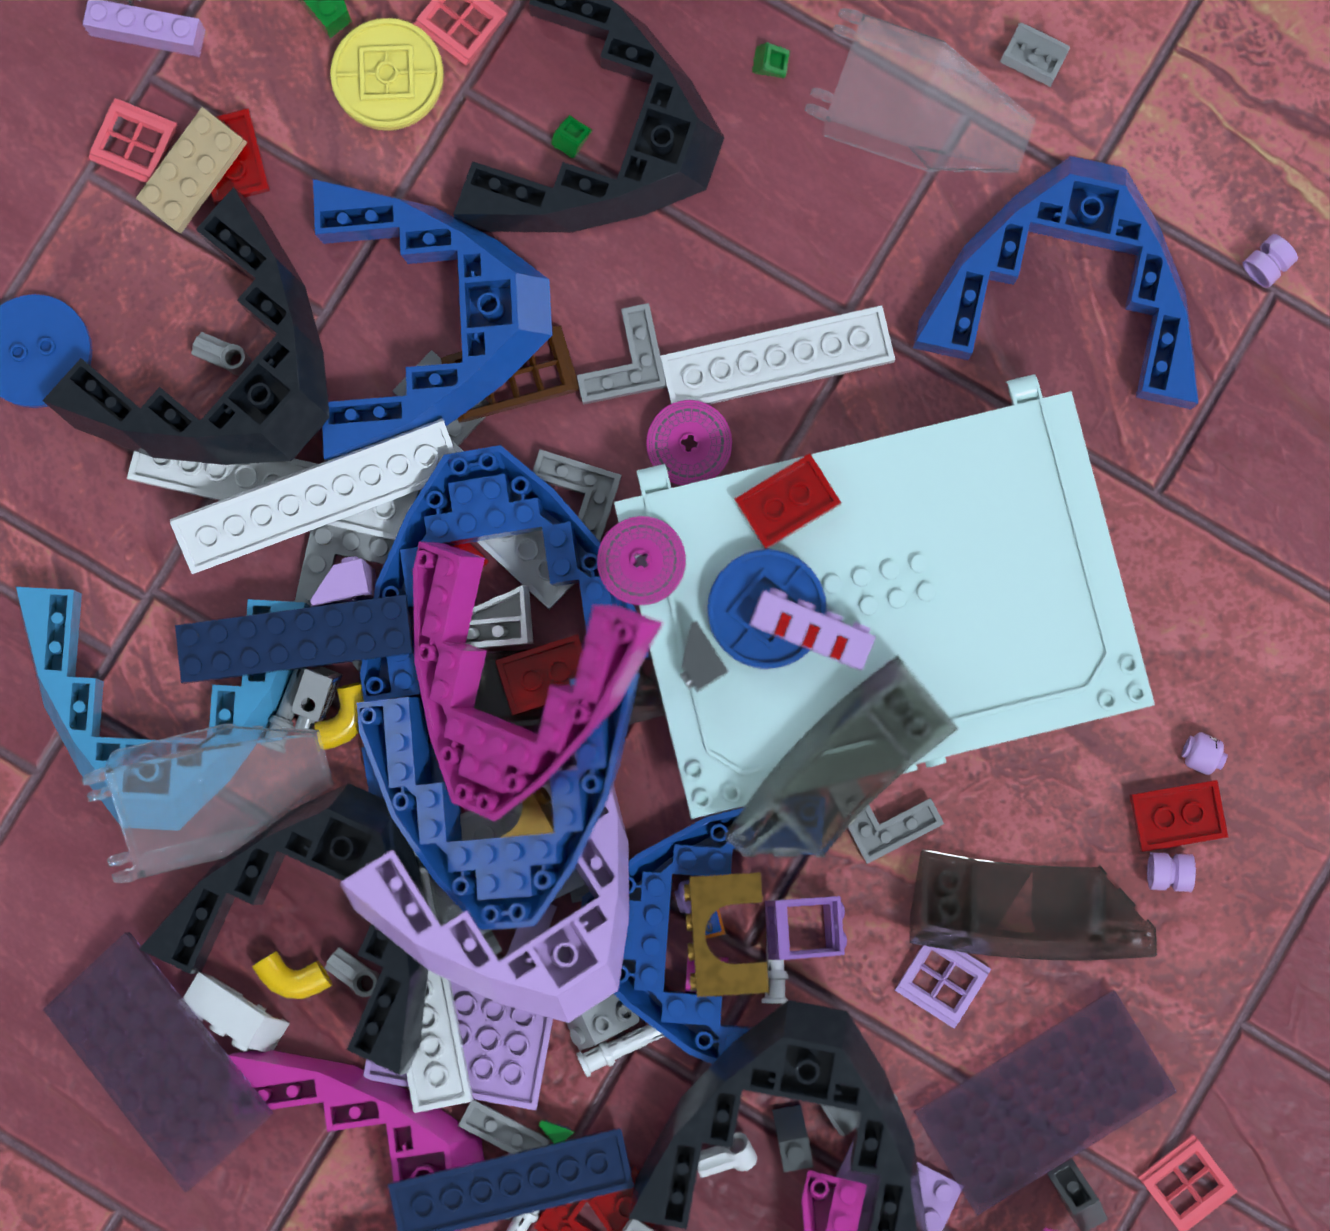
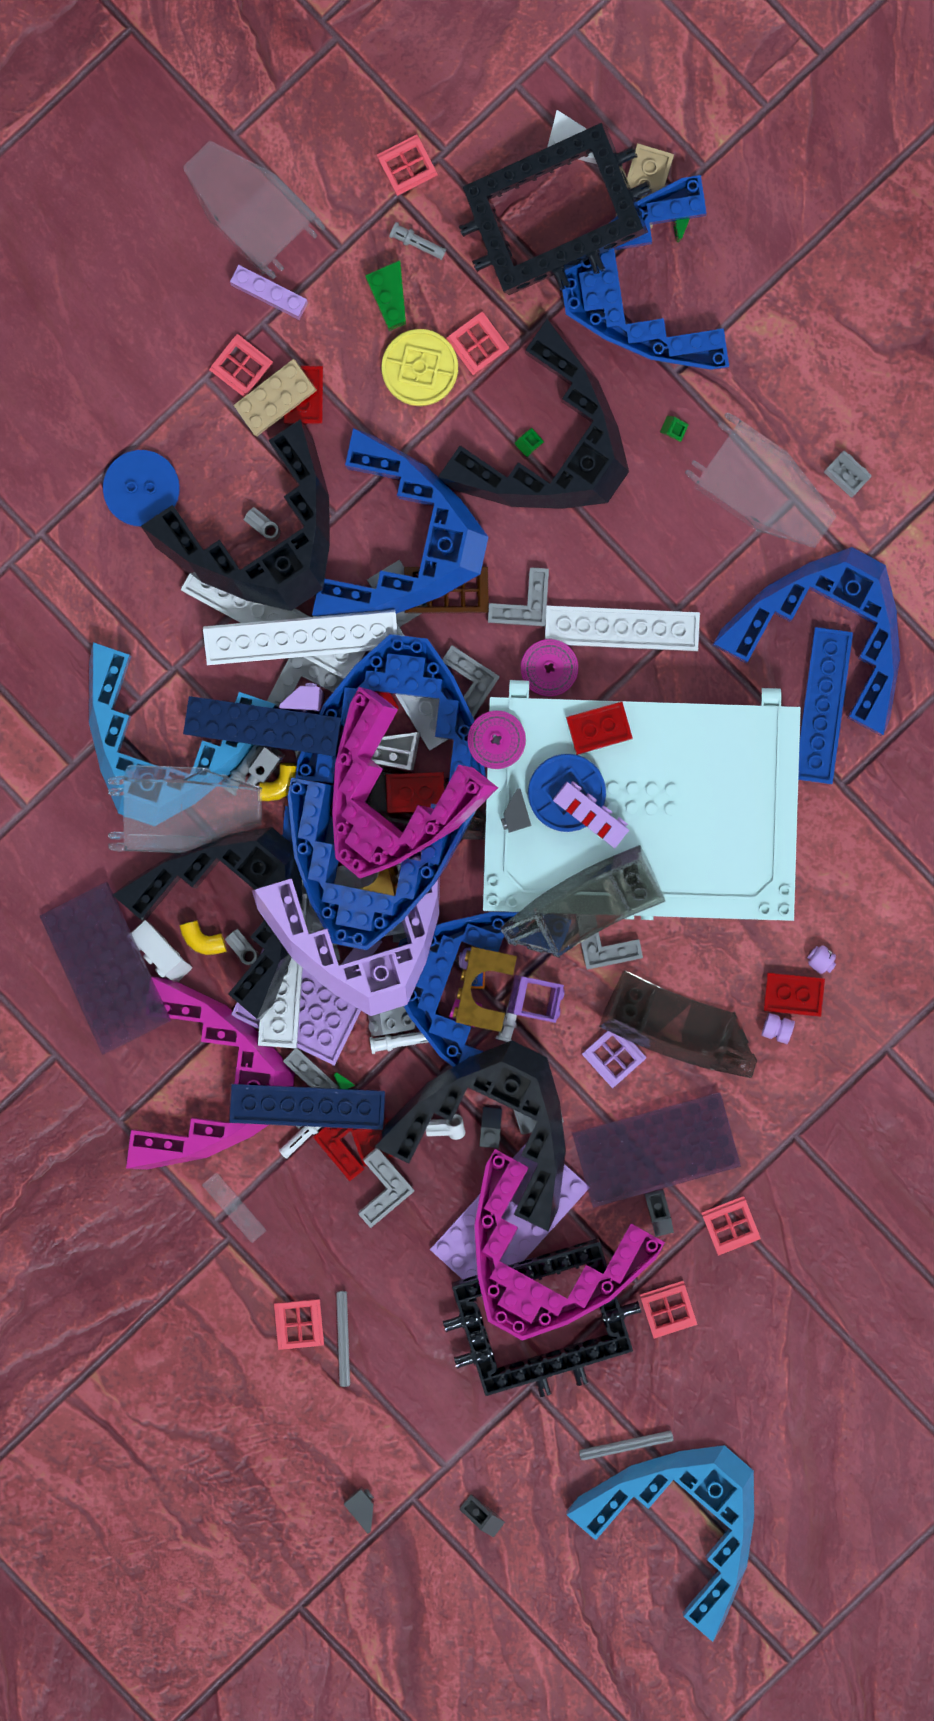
camera: 10 degrees right, 5 degrees up
none -> blue plate [798,627,853,784]

